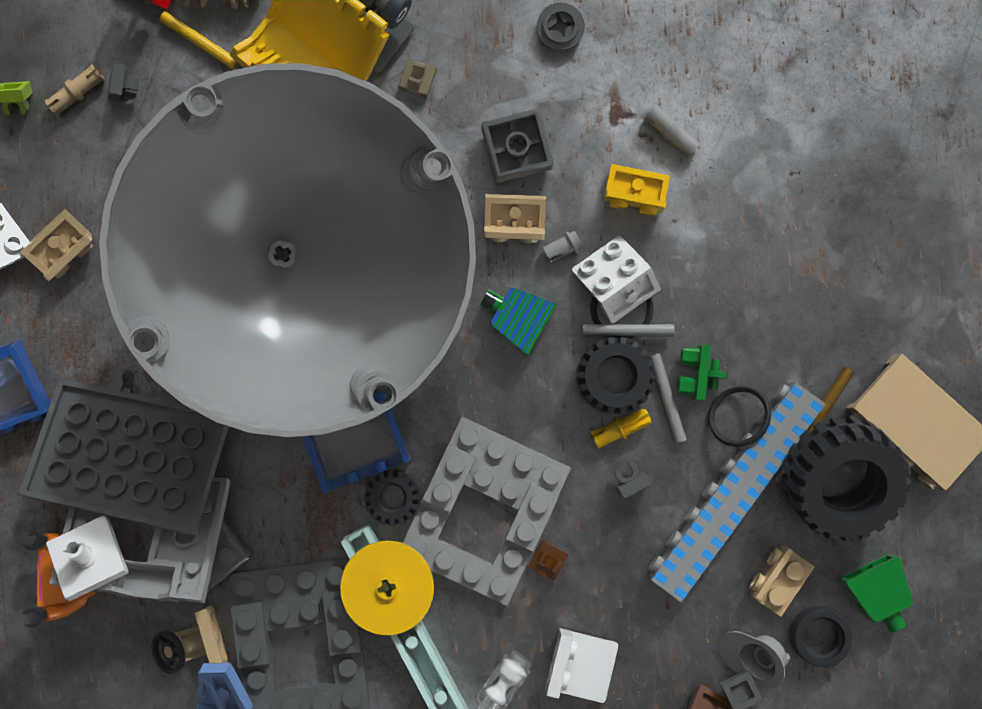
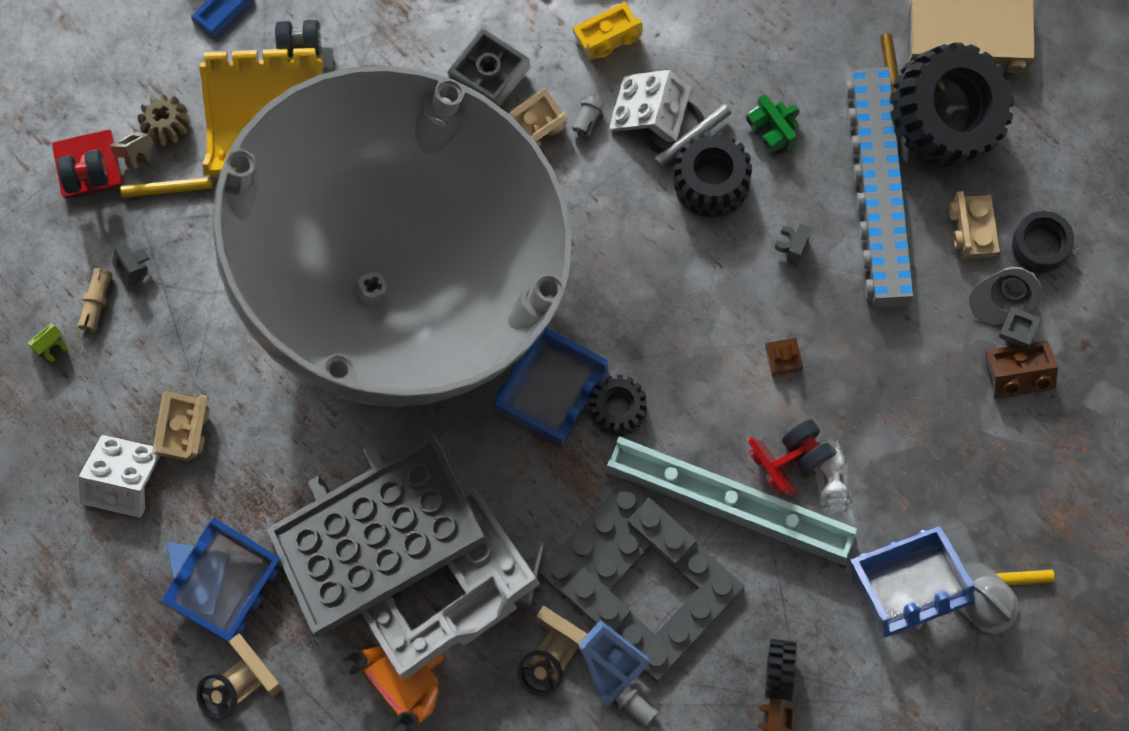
camera: 35 degrees left, 15 degrees down
white tile [46,515,129,601] -> none
yellow piece [340,540,434,635] -> none
light grey piece [403,417,571,606] -> none
torso [480,287,557,356] -> none
white bracket [545,628,618,703] -> none
yellow axle [591,409,652,449] -> none
light grey bar [649,353,687,443] -> none
black tyre [708,386,771,447] -> none
green torso [838,553,913,633] -> none
none -> plate [747,419,836,497]

